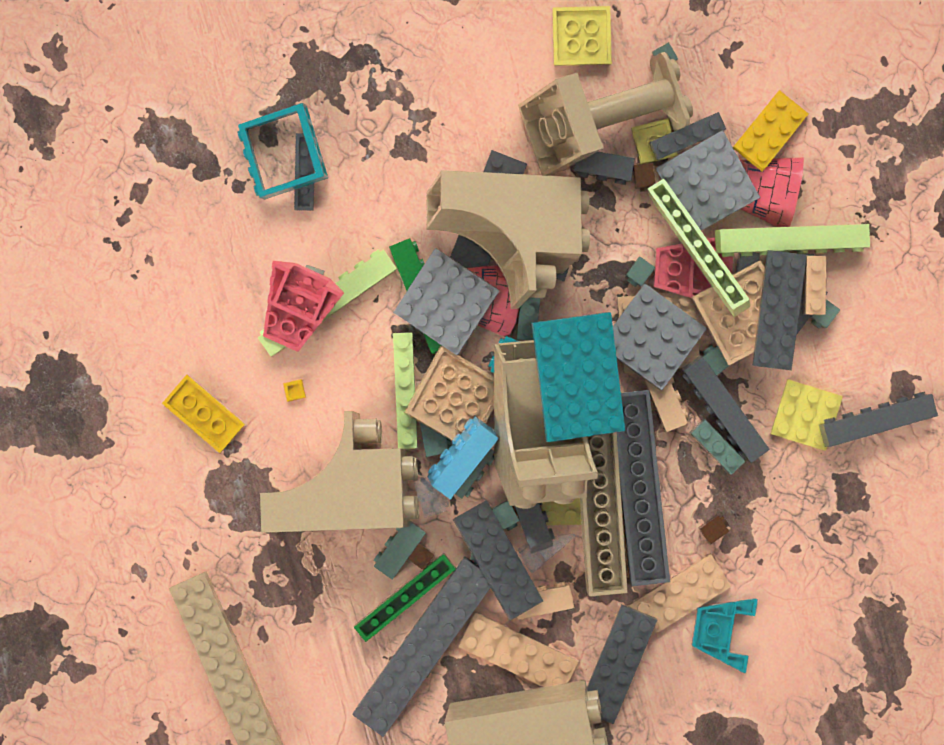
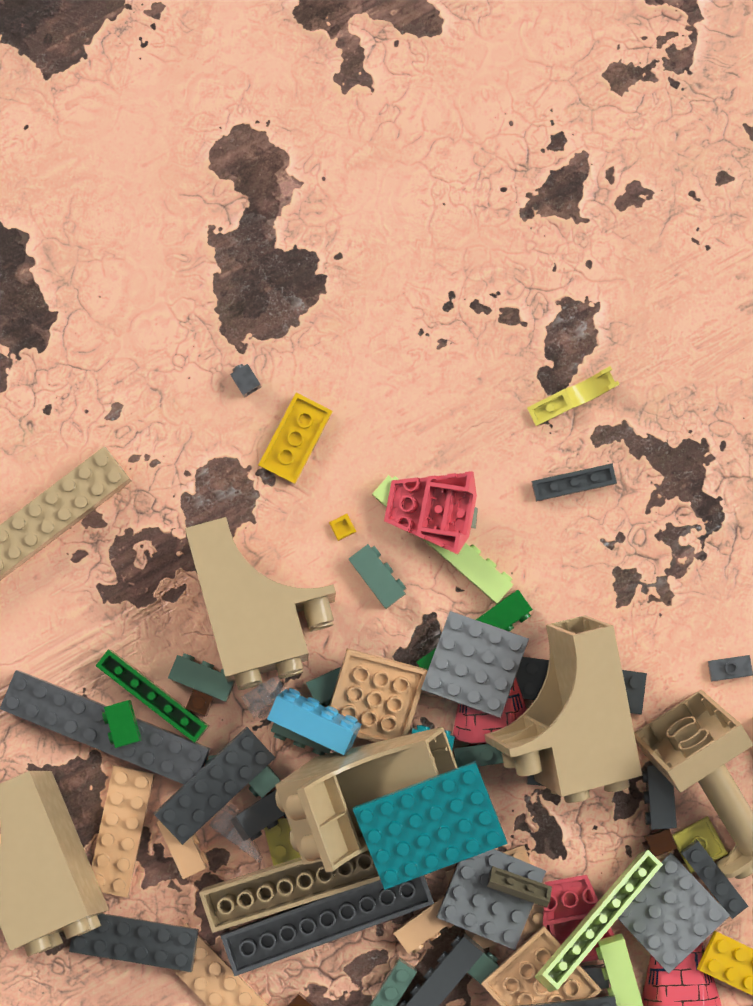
camera: 80 degrees right, 5 degrees down
teal window [237,103,329,200] -> none
yellowish green brick [393,333,418,449] -> none
sand green brick [625,256,655,287] -> none
none -> green brick [102,700,142,748]
none -> flat silver brick [230,364,262,398]
none -> sand green brick [348,544,406,609]
none -> dark tan plate [487,866,552,907]
none -> light yellow piece [527,366,620,426]
none -> flat silver plate [708,655,753,682]

